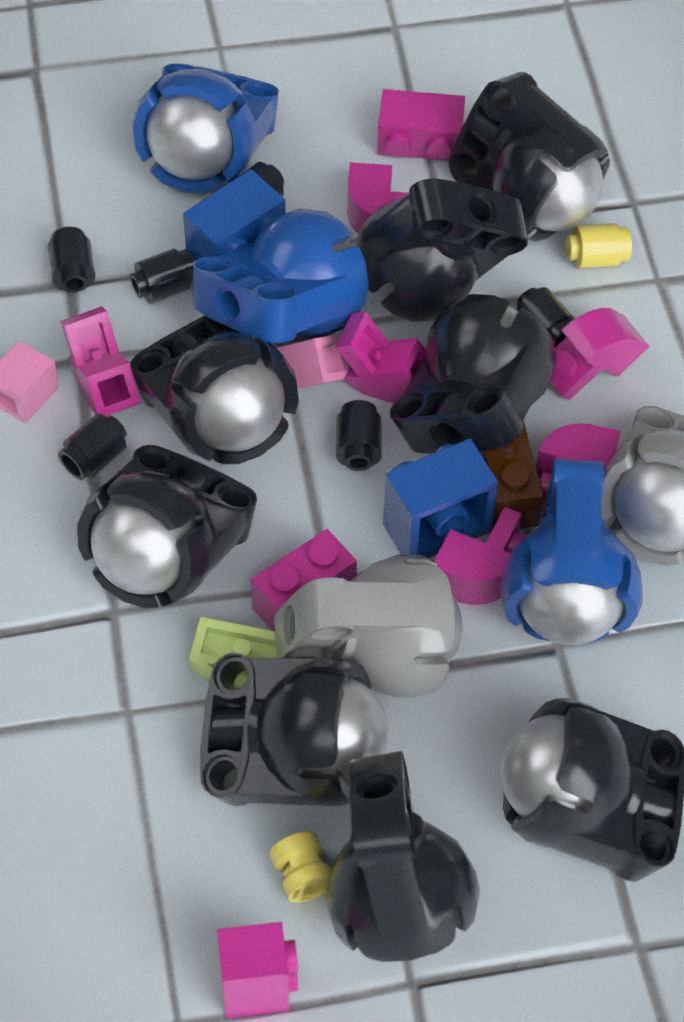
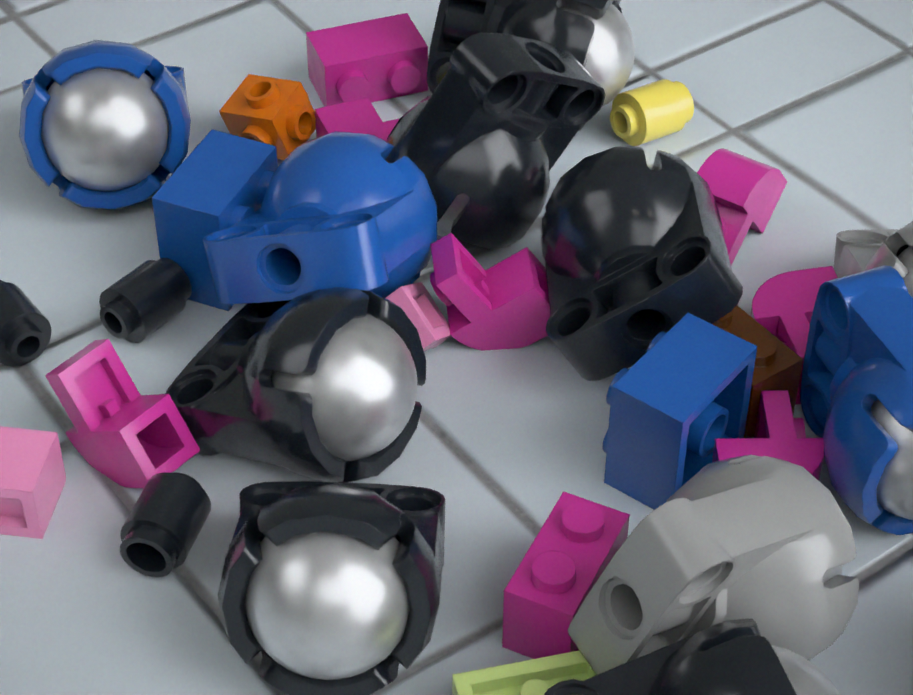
camera: 25 degrees left, 15 degrees down
black brick [336,400,382,471] -> none
none -> orange brick [219,74,316,160]

